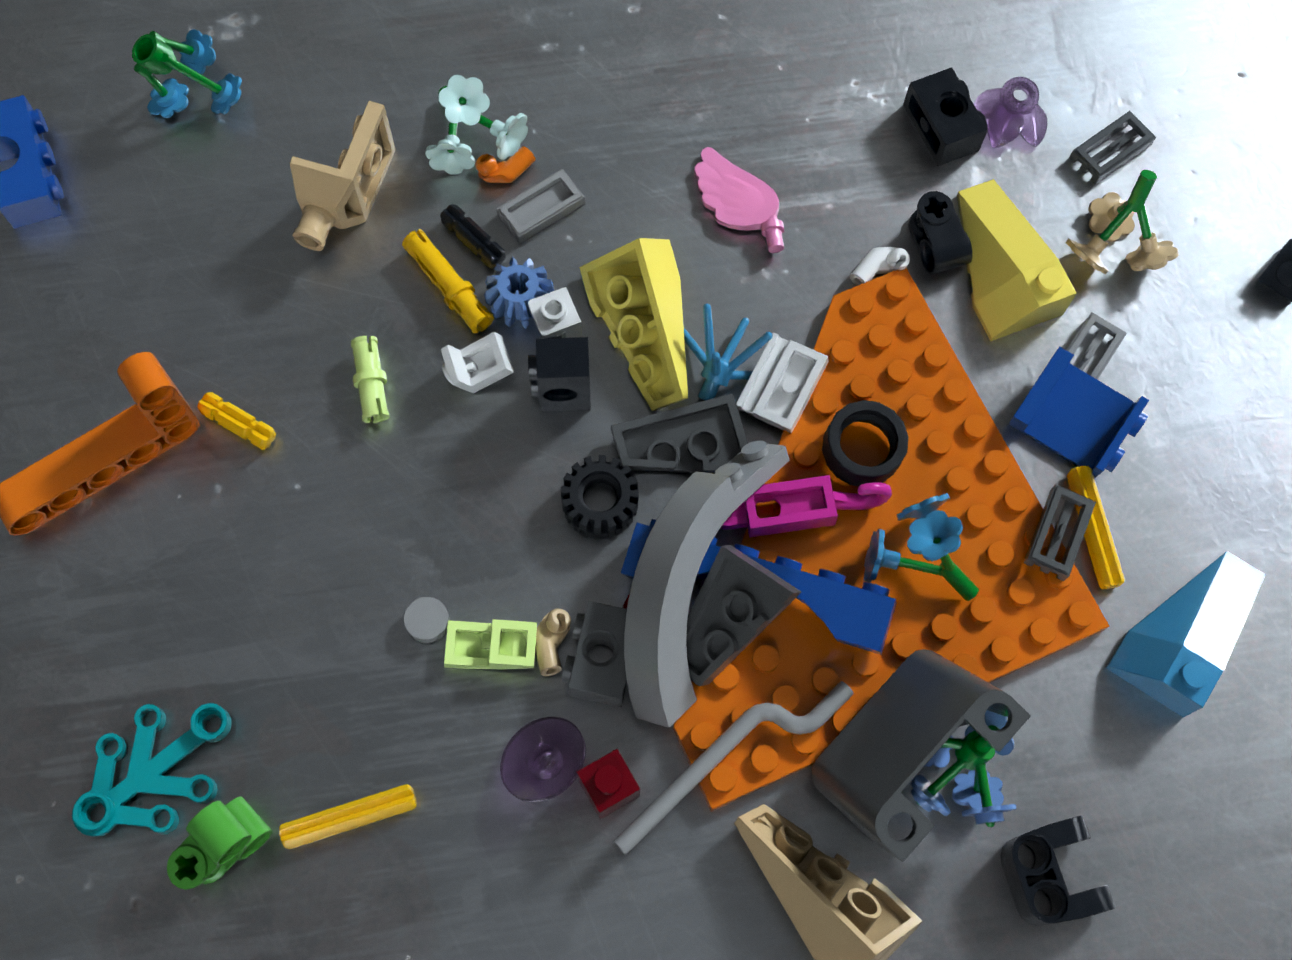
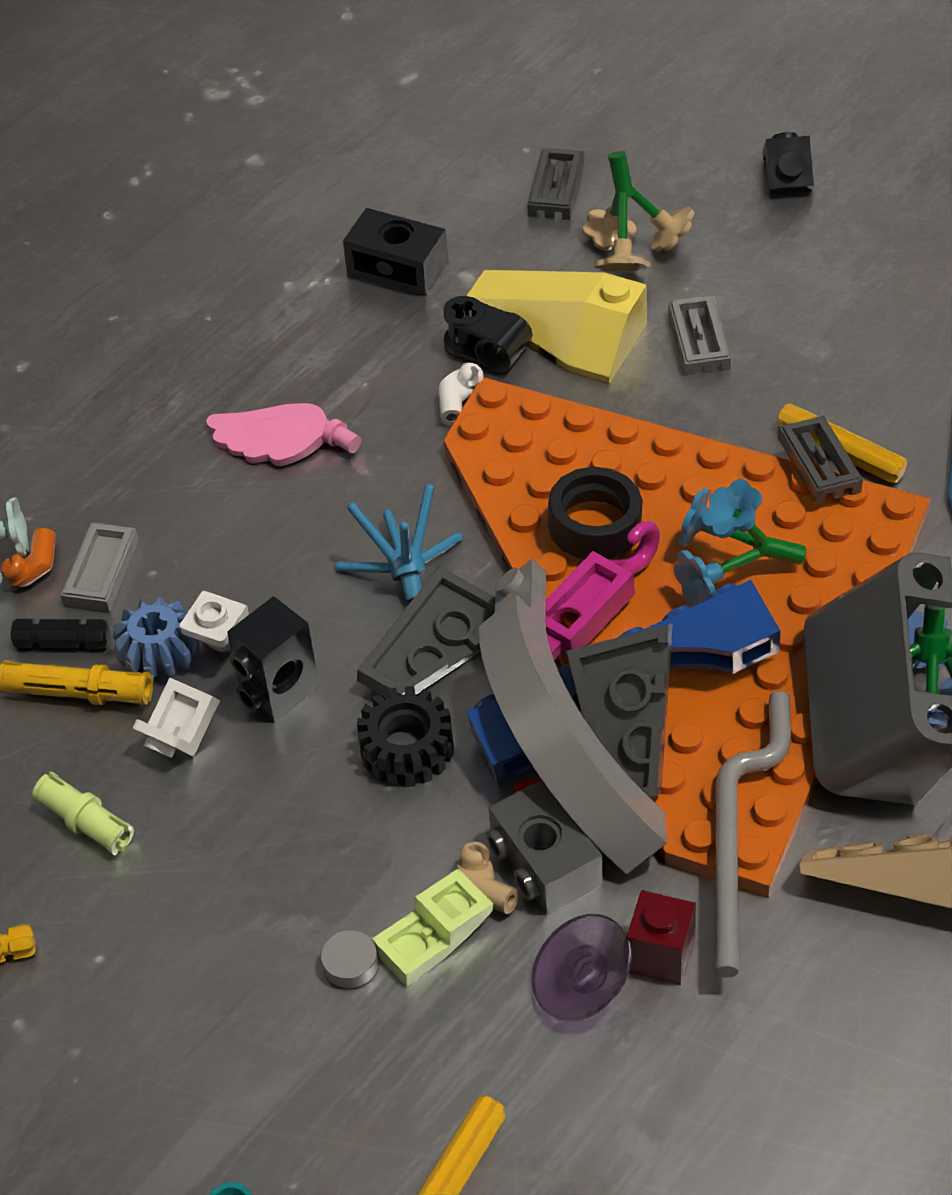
camera: 35 degrees left, 20 degrees down
light yellow wedge [579,238,688,411] -> none
white plate [736,332,829,433] -> none
clear purple plate [974,77,1048,148] -> none
blue panel [1008,346,1149,478] -> none

